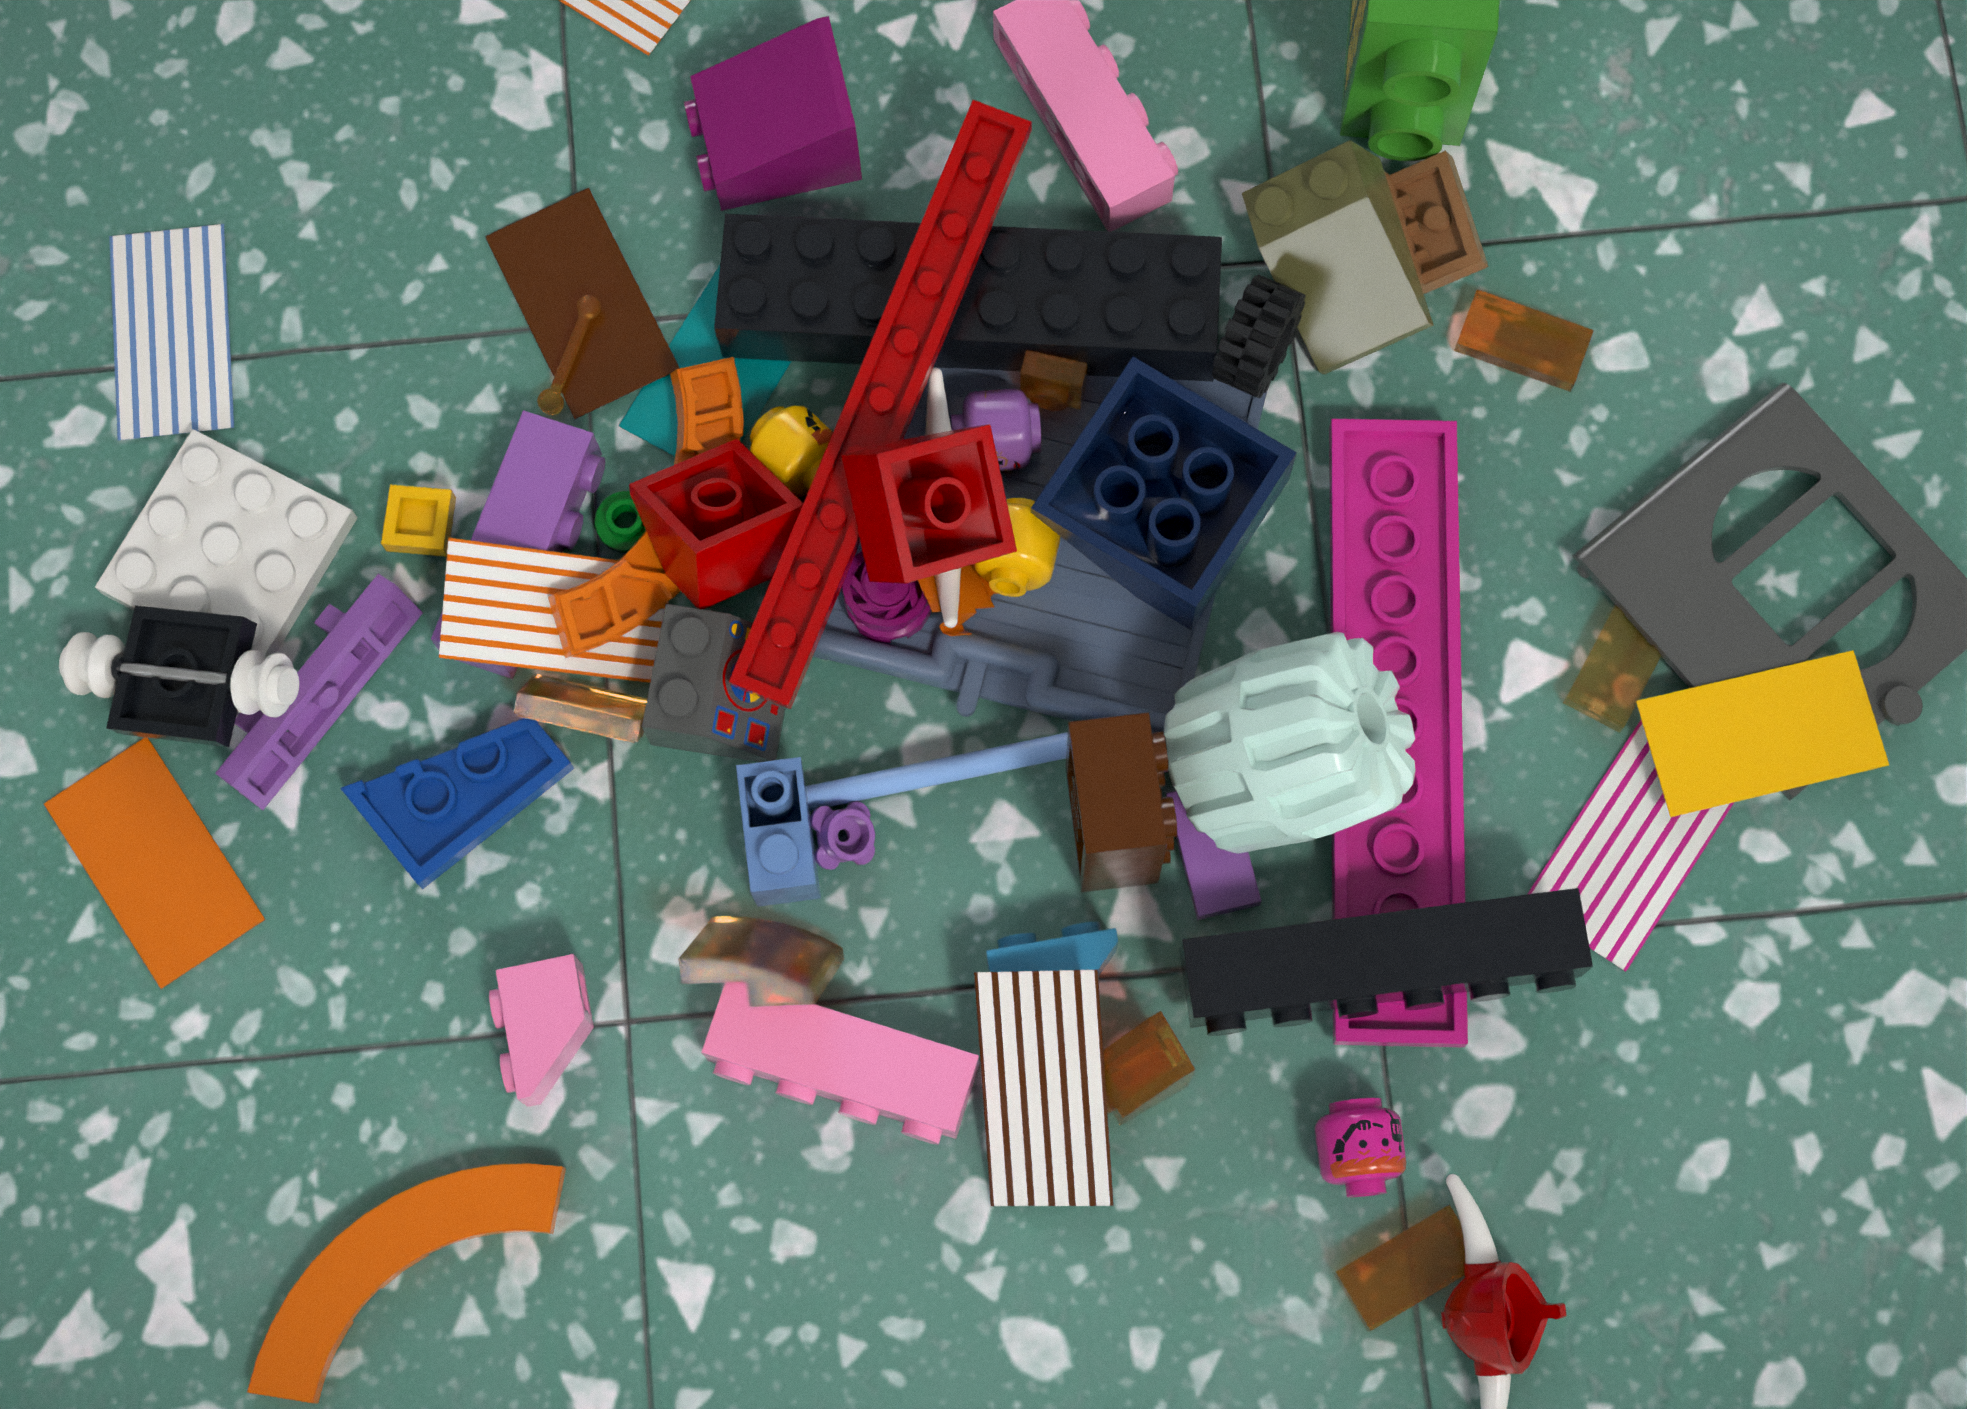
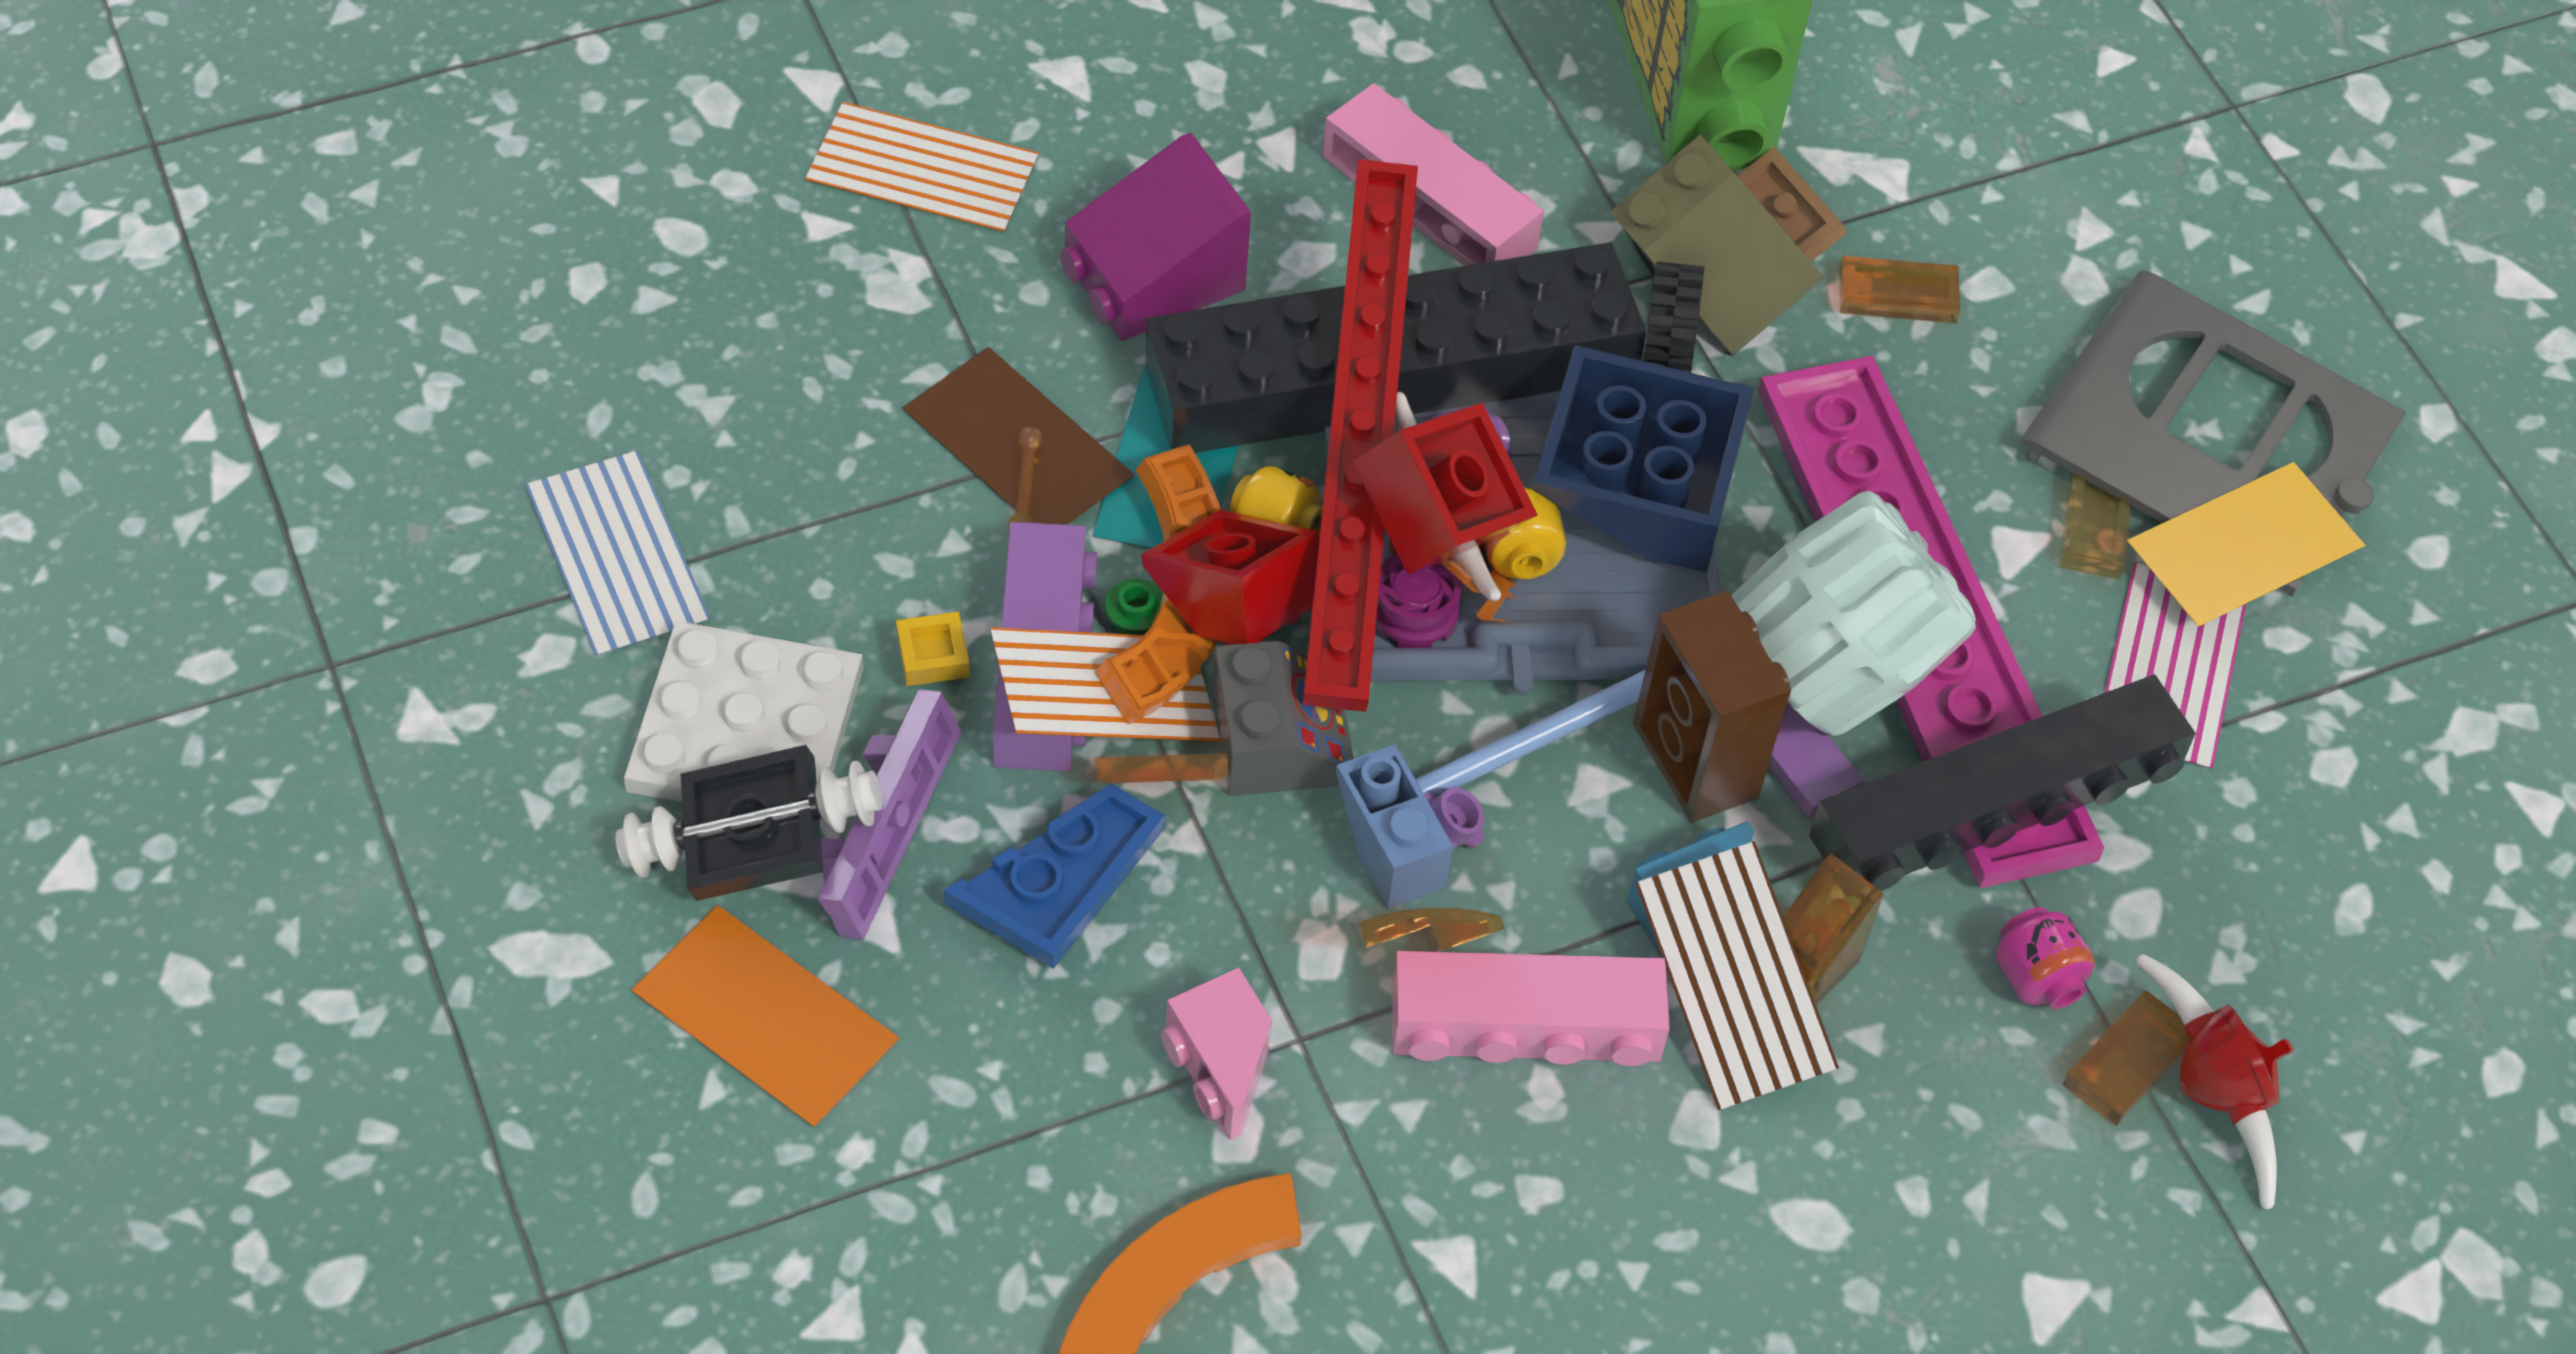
camera: 25 degrees left, 20 degrees down
clear orange plate [1020,350,1087,411] -> none

